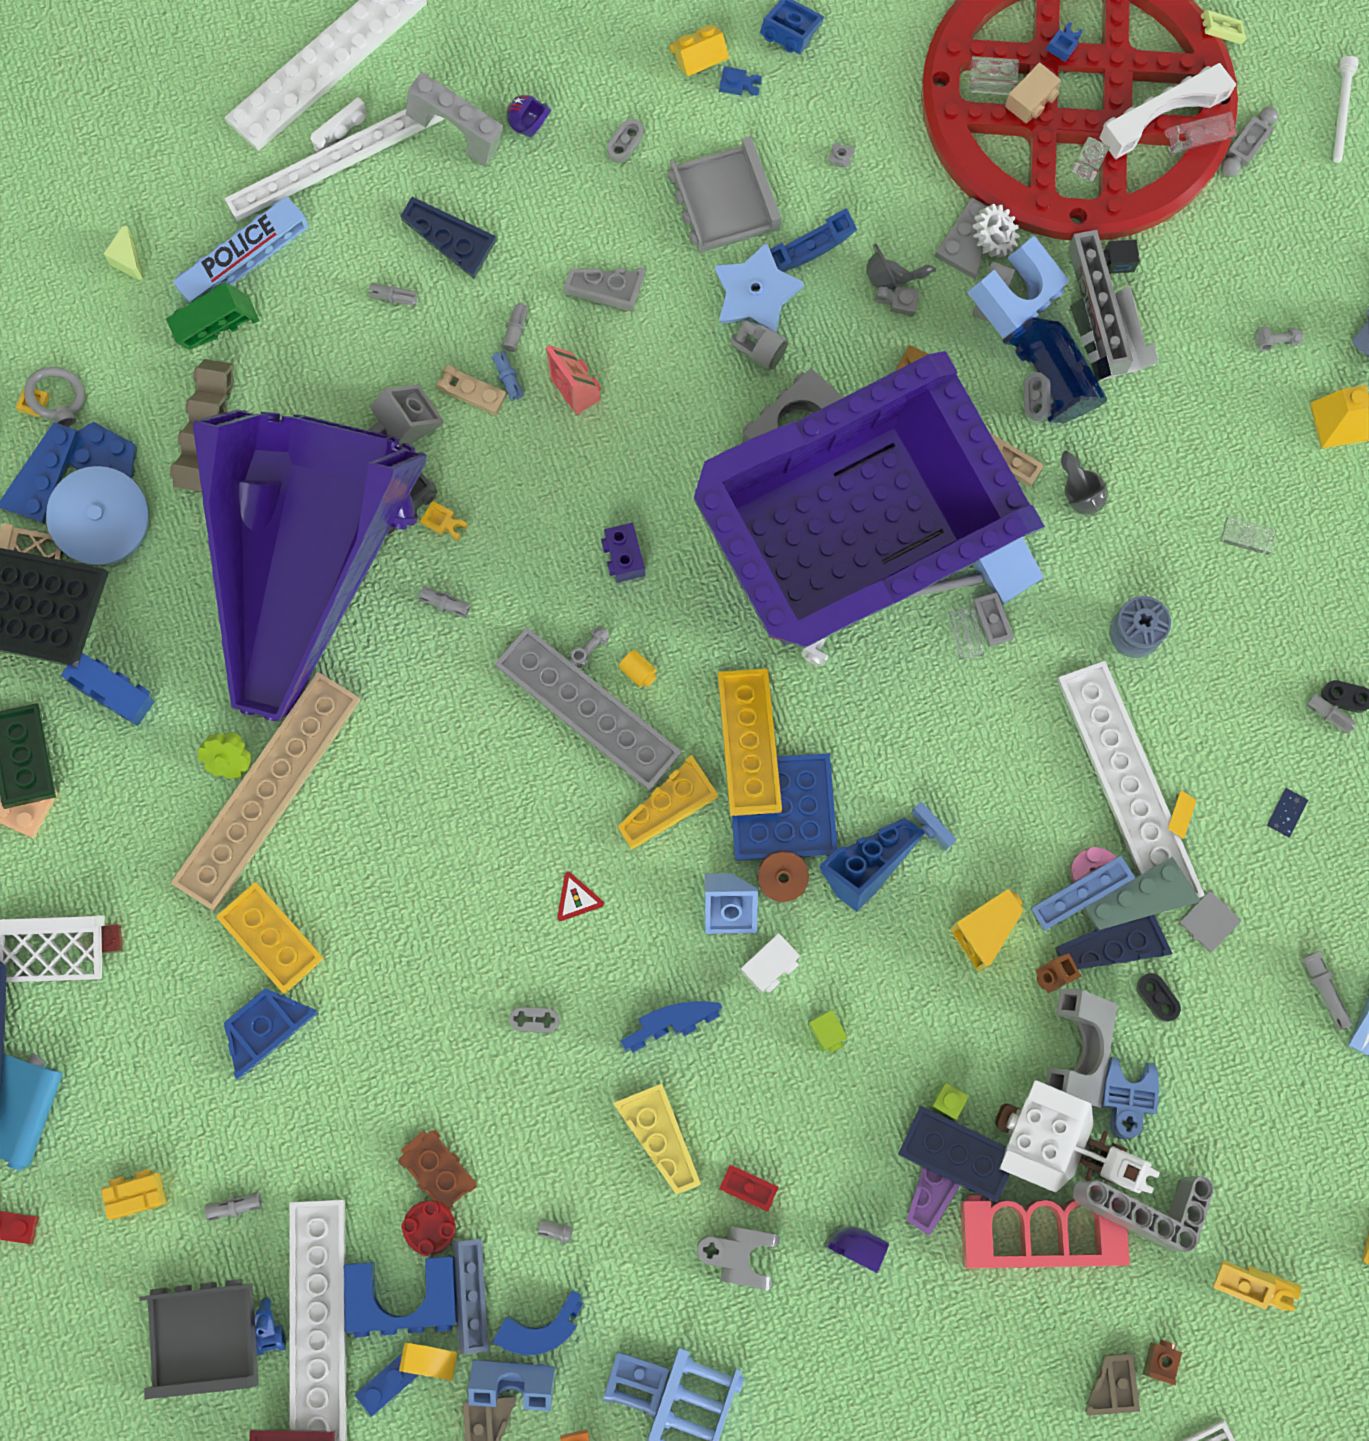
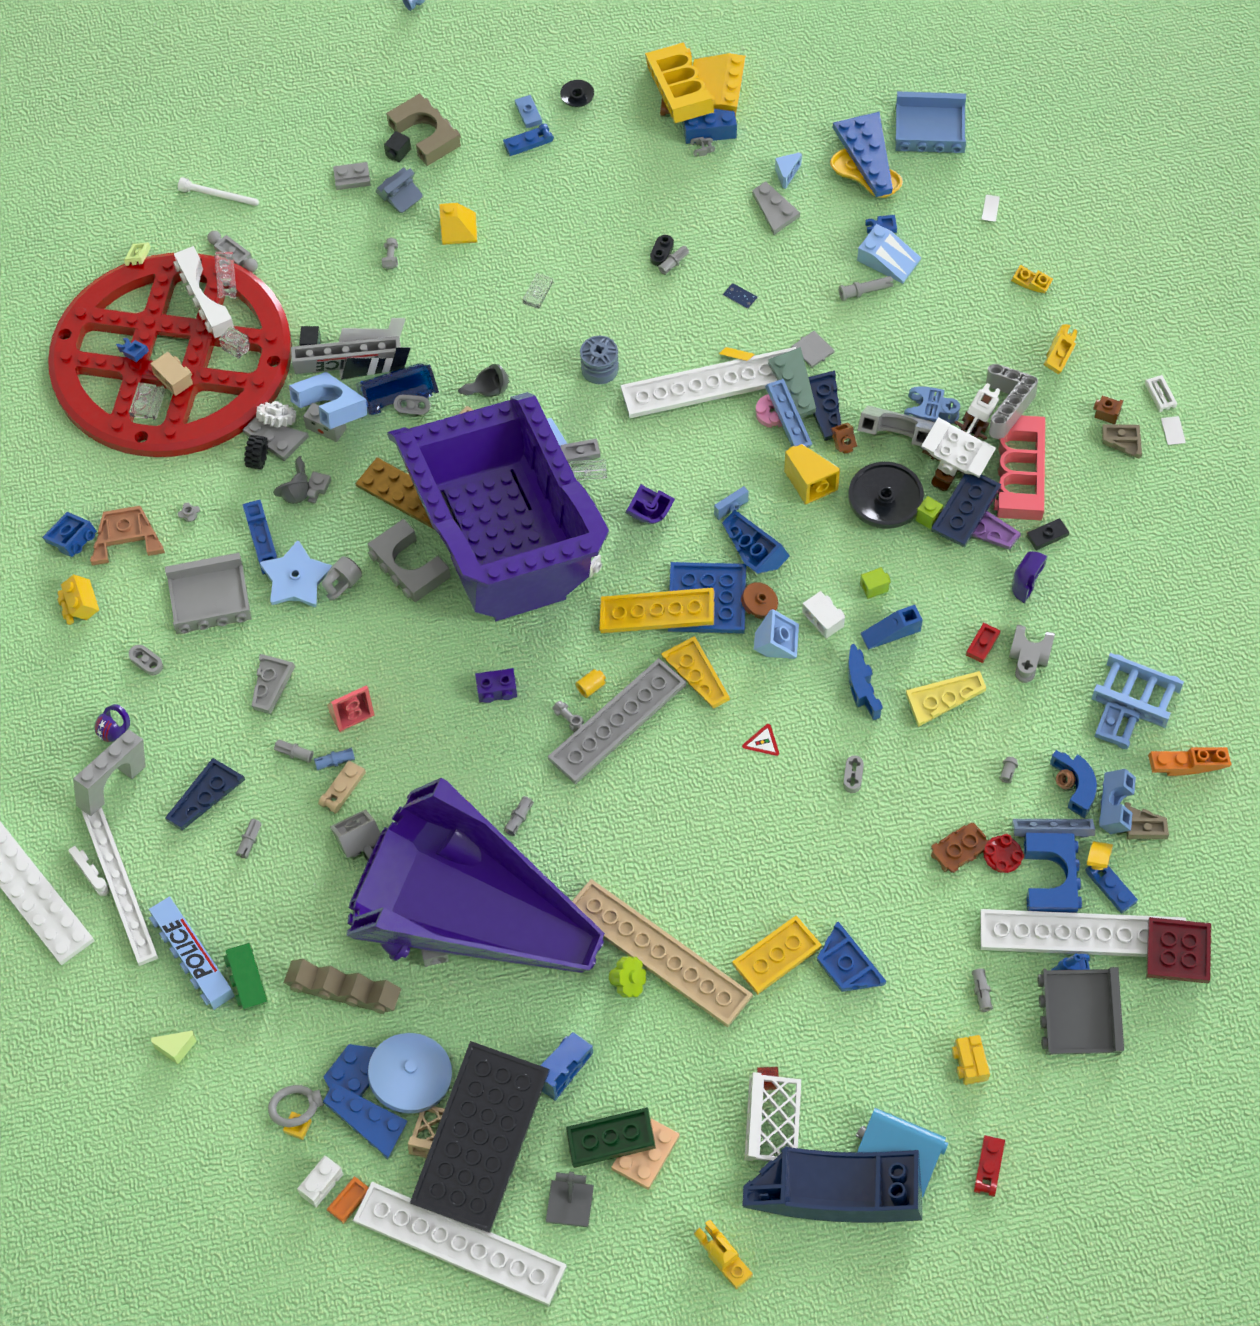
camera: 80 degrees left, 15 degrees down
blue plate [719,66,762,96] -> none
black plate [1137,973,1181,1022] -> none
none -> nougat wing [90,506,165,566]
none -> black tyre [244,435,268,470]
none -> dark purple brick [625,484,675,525]
none -> black dish [848,461,924,529]
none -> blue slope [861,605,923,650]
none -> black plate [1027,518,1069,551]
none -> nougat plate [1056,769,1075,789]

